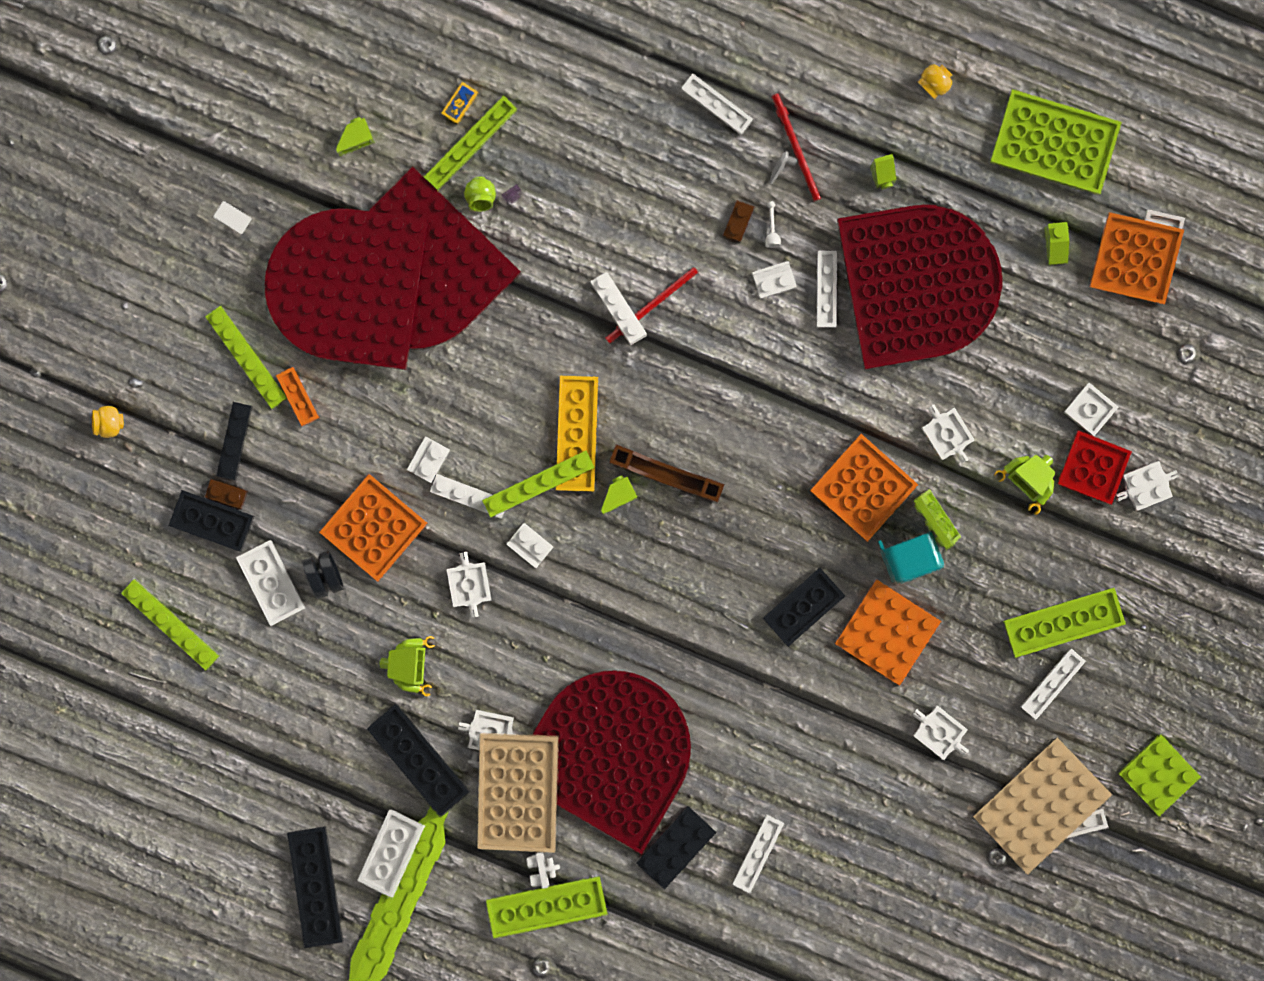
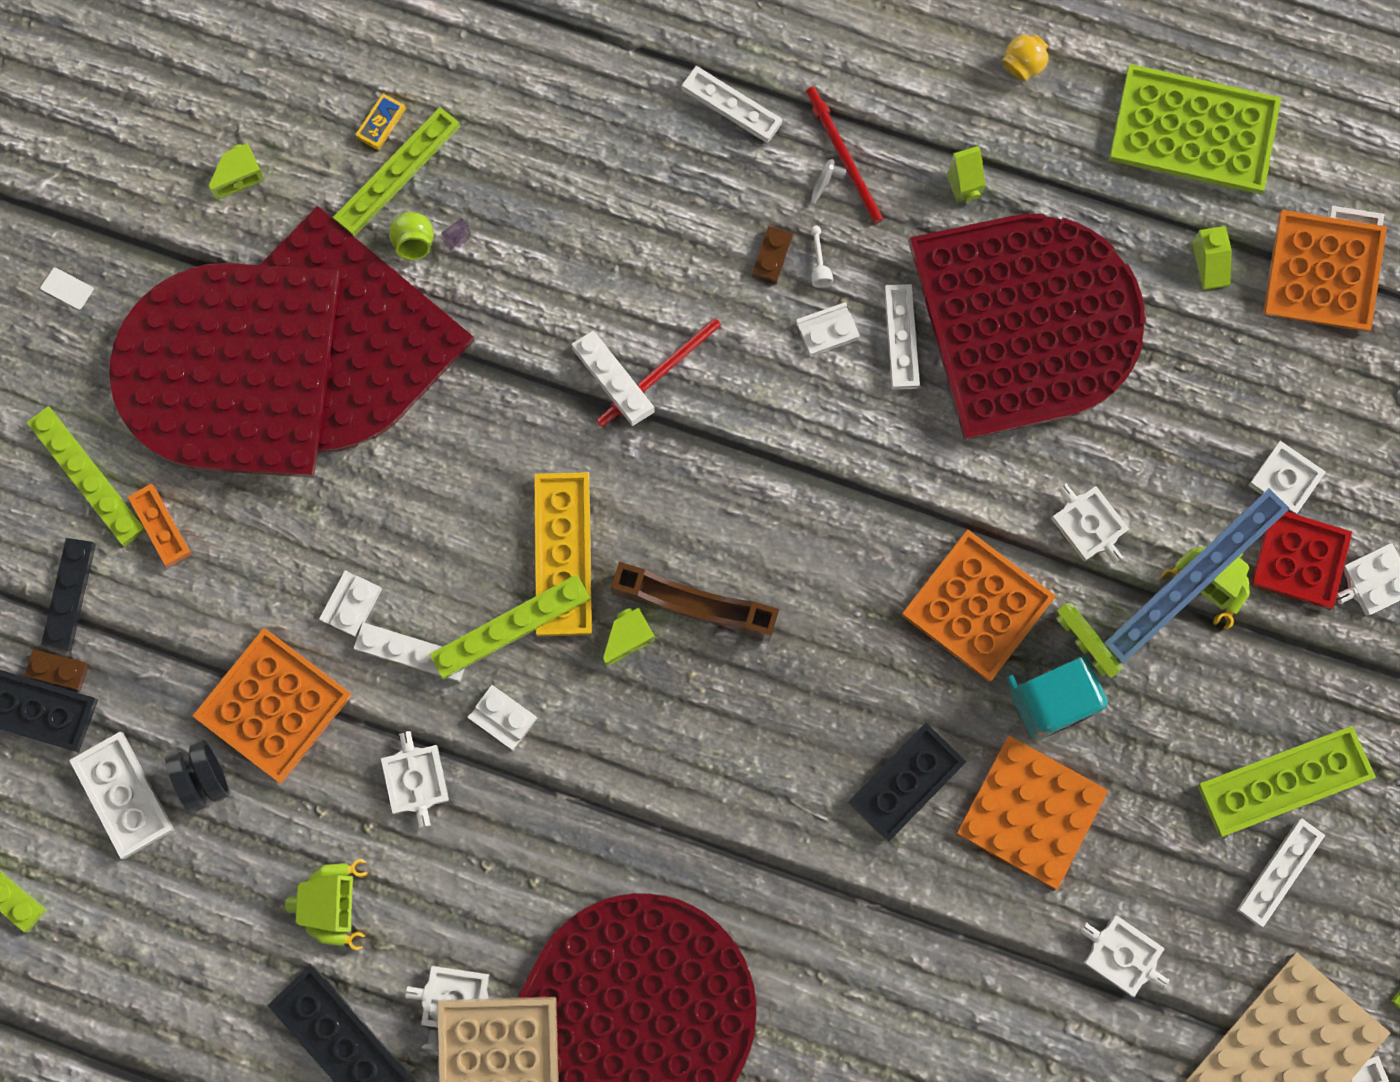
camera: 10 degrees left, 10 degrees down
none -> medium blue plate [1104,488,1290,663]

